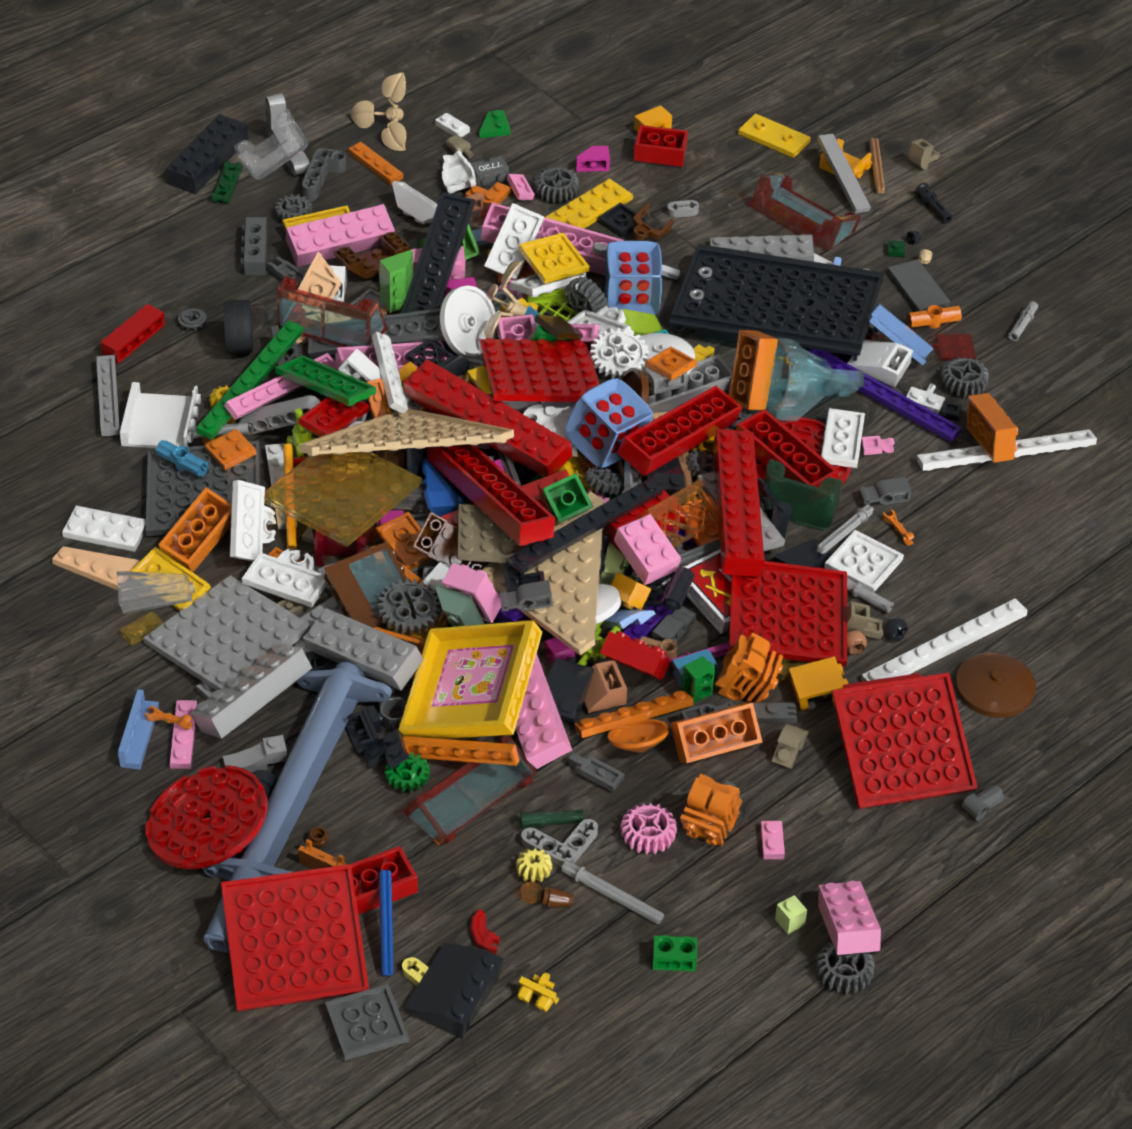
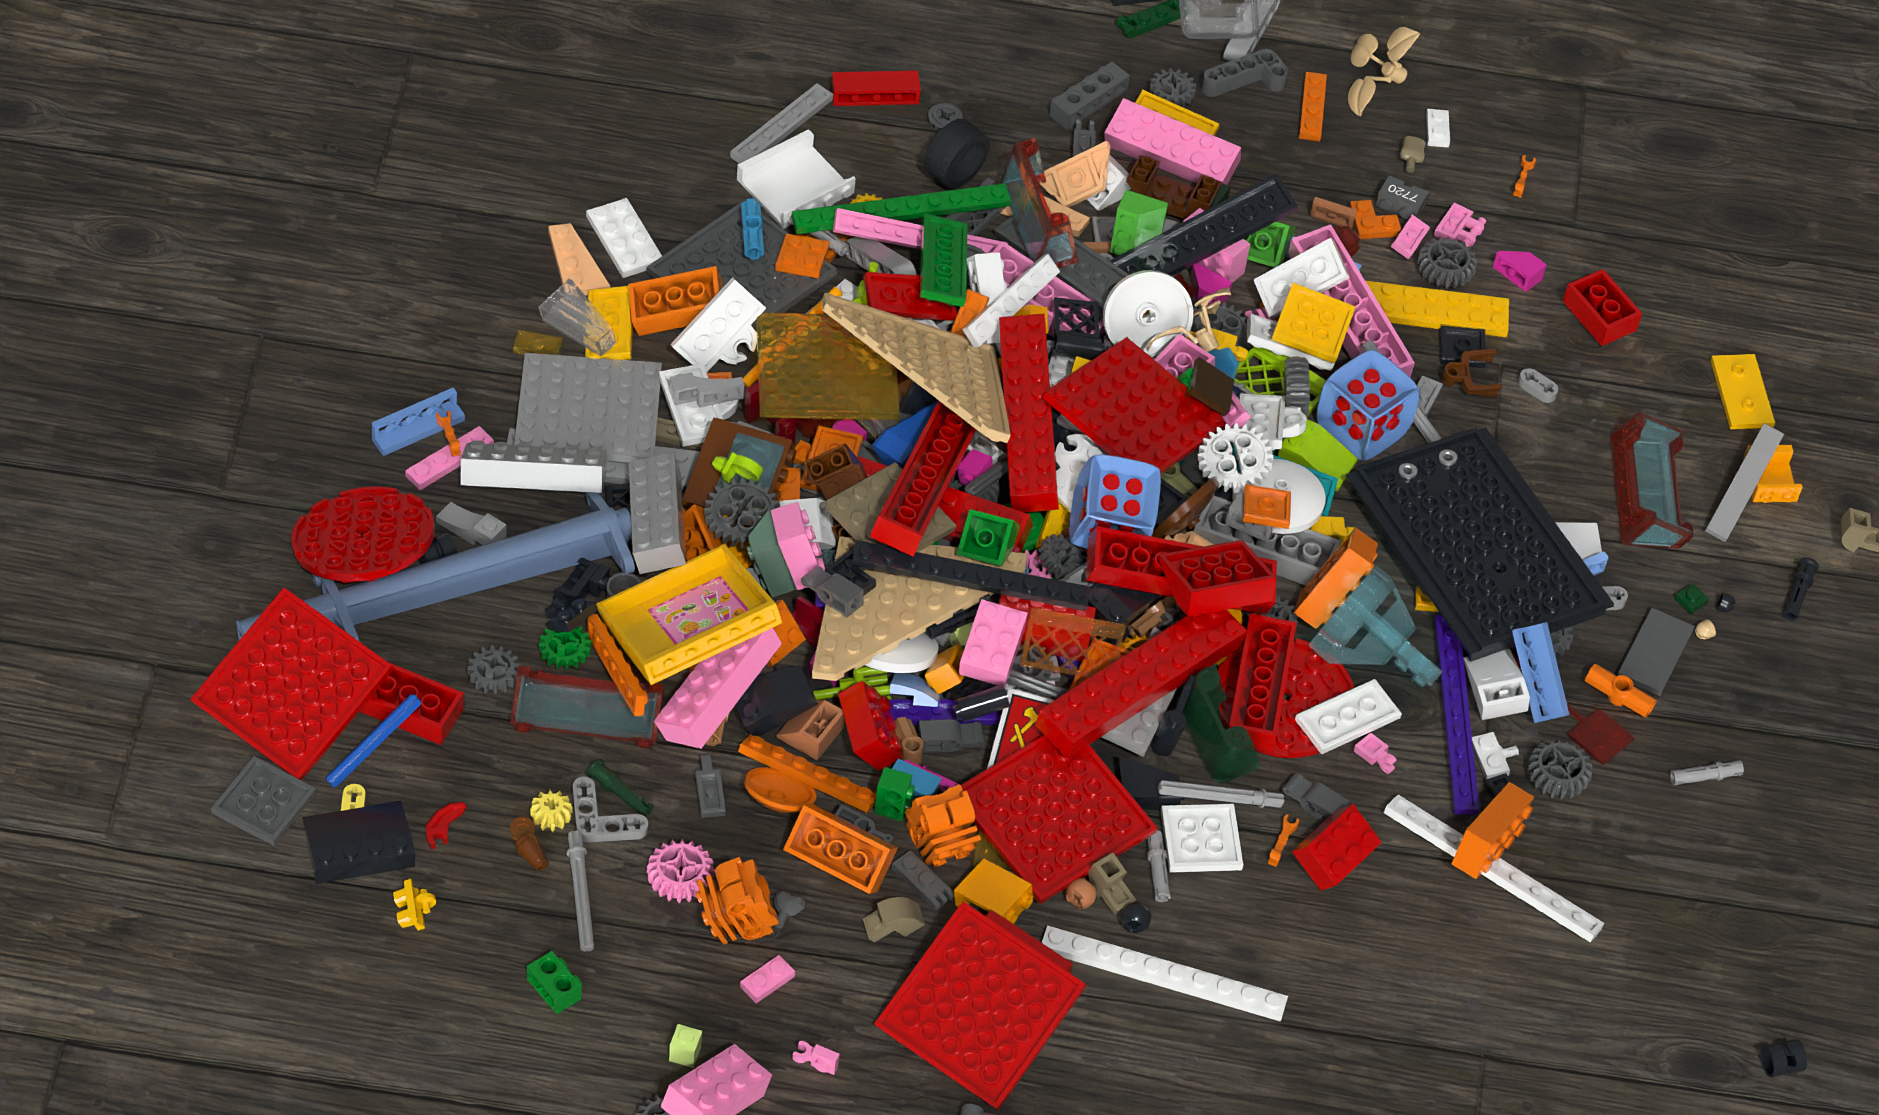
camera: 45 degrees right, 5 degrees up
orange hinge [298,839,346,869] -> none
reddish brown plate [308,827,329,847] -> none
white wedge [392,181,437,224] -> none
white animal [442,150,476,194] -> none
green wing [479,110,511,138] -> none
light orange brick [634,105,672,132] -> none
light grey plate [710,235,814,262] -> none
medium nougat axle [869,138,885,194] -> none
reddish brown dish [955,652,1036,718] -> none
none -> dark grey gear [467,645,520,694]
none -> light grey slope [670,372,744,407]
none -> lime piece [712,452,763,484]
none -> bright pink plate [792,1041,840,1075]
none -> red slope [1158,540,1276,616]
none -> red brick [1292,804,1382,891]
none -> bright pink plate [1434,203,1486,247]
none -> orange piece [1513,155,1536,198]

